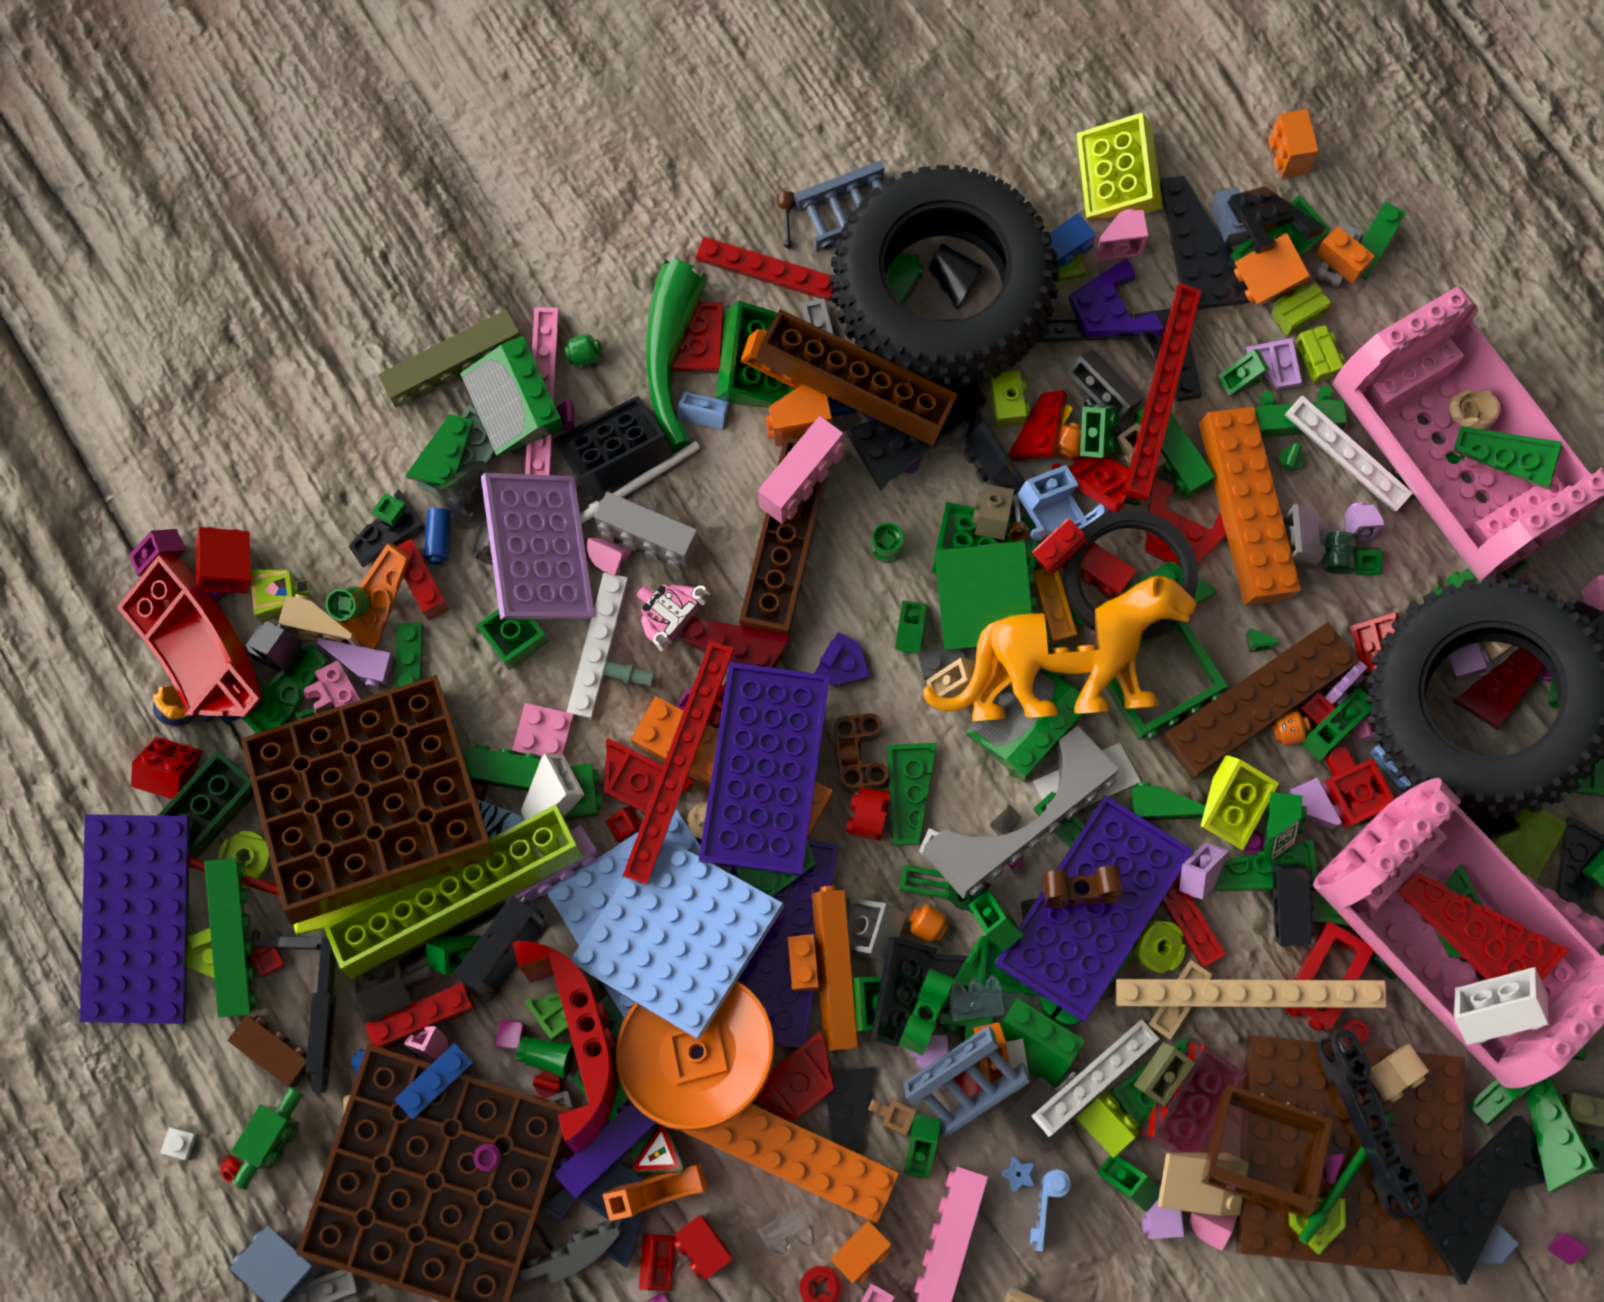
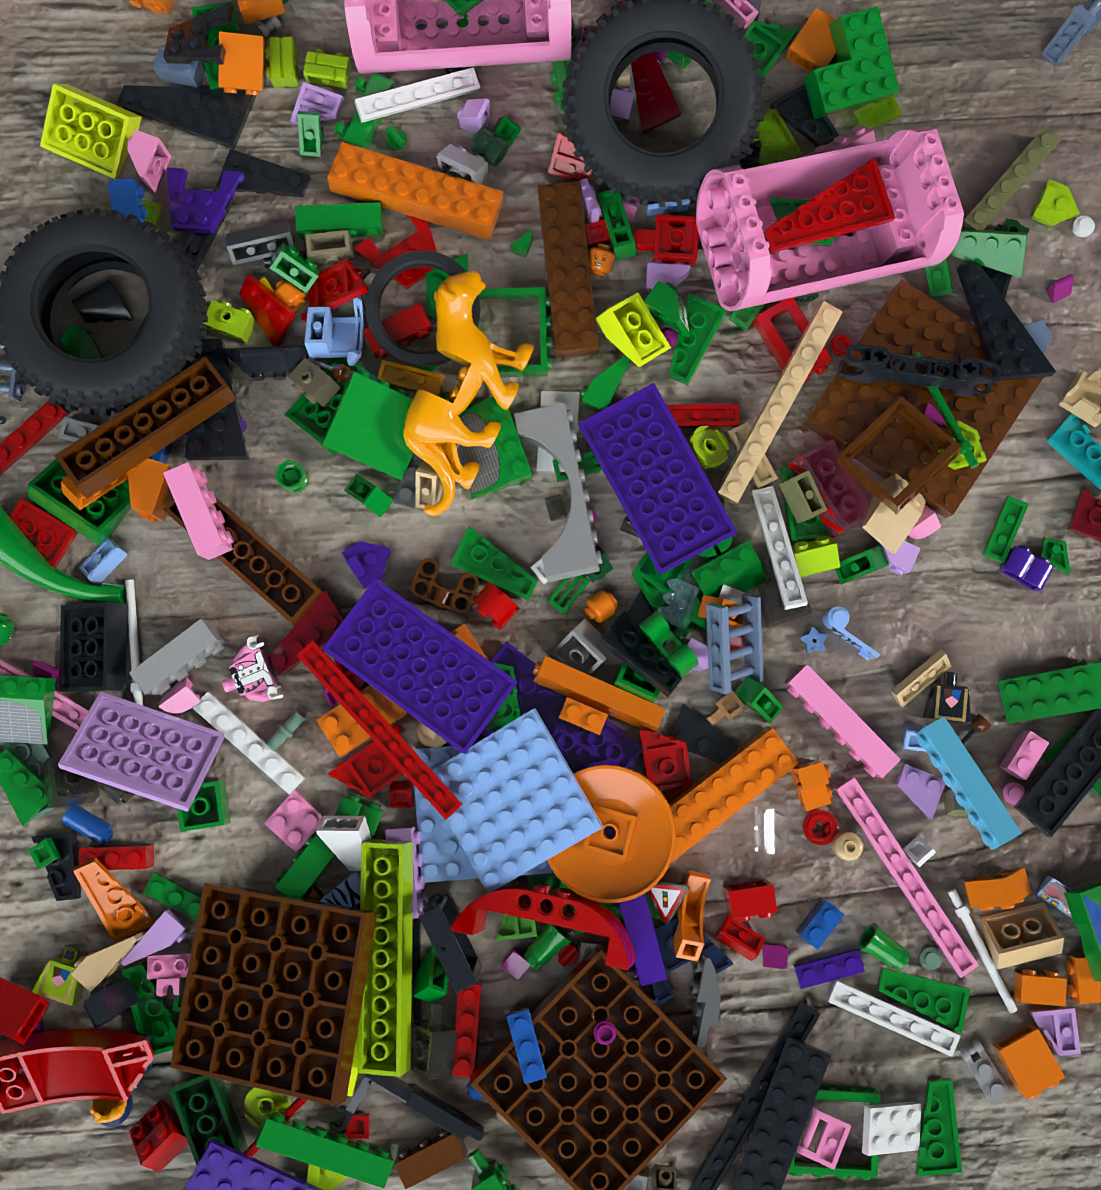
camera: 65 degrees left, 10 degrees up
green wheel [325,586,370,621] -> none
bright pink brick [404,1026,448,1062] -> none
green brick [969,889,1023,952] -> none
red brick [1031,518,1087,576] -> none
reddish brown beam [1042,865,1123,908] -> none
red plate [1123,283,1201,501] -> none
lavender slope [1179,842,1229,899] -> none
black brick [1272,862,1315,946] -> none
tan brick [1369,1044,1429,1103] -> none
white brick [1454,967,1548,1045] -> none

